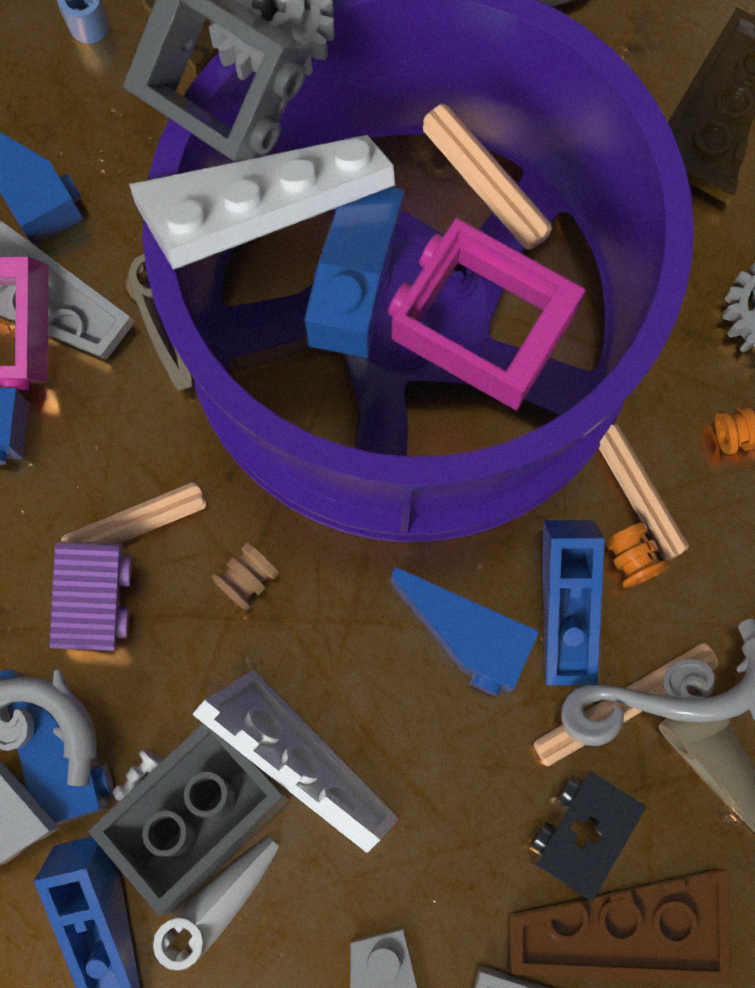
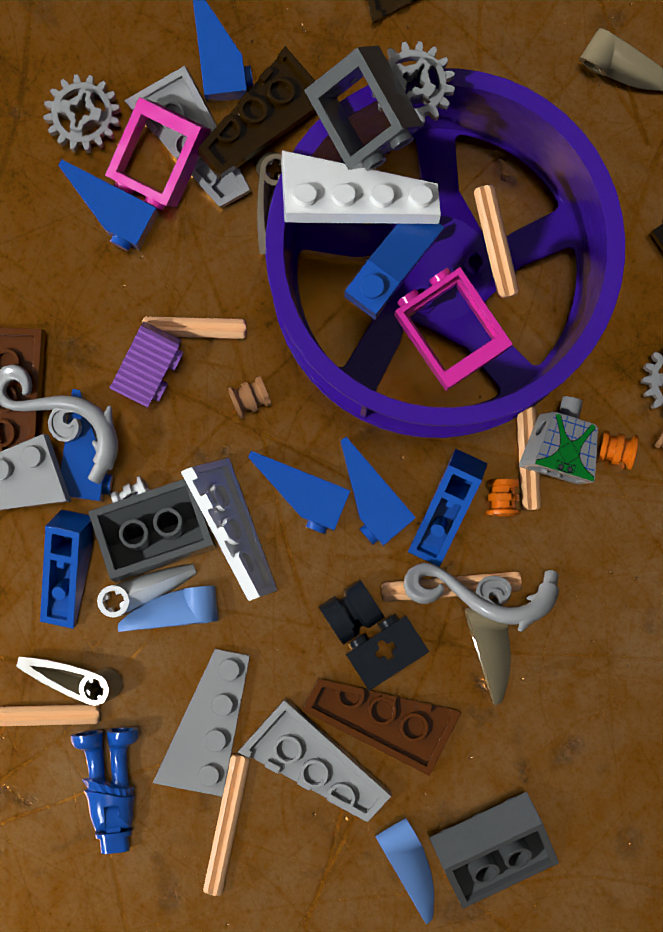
camera: 25 degrees right, 10 degrees up
none -> medium blue piece [118,586,219,632]
none -> dark brown wing [198,46,316,180]
none -> blue slope [248,451,350,535]
none -> black wheel [318,580,385,645]
none -> light grey torso [519,396,598,485]

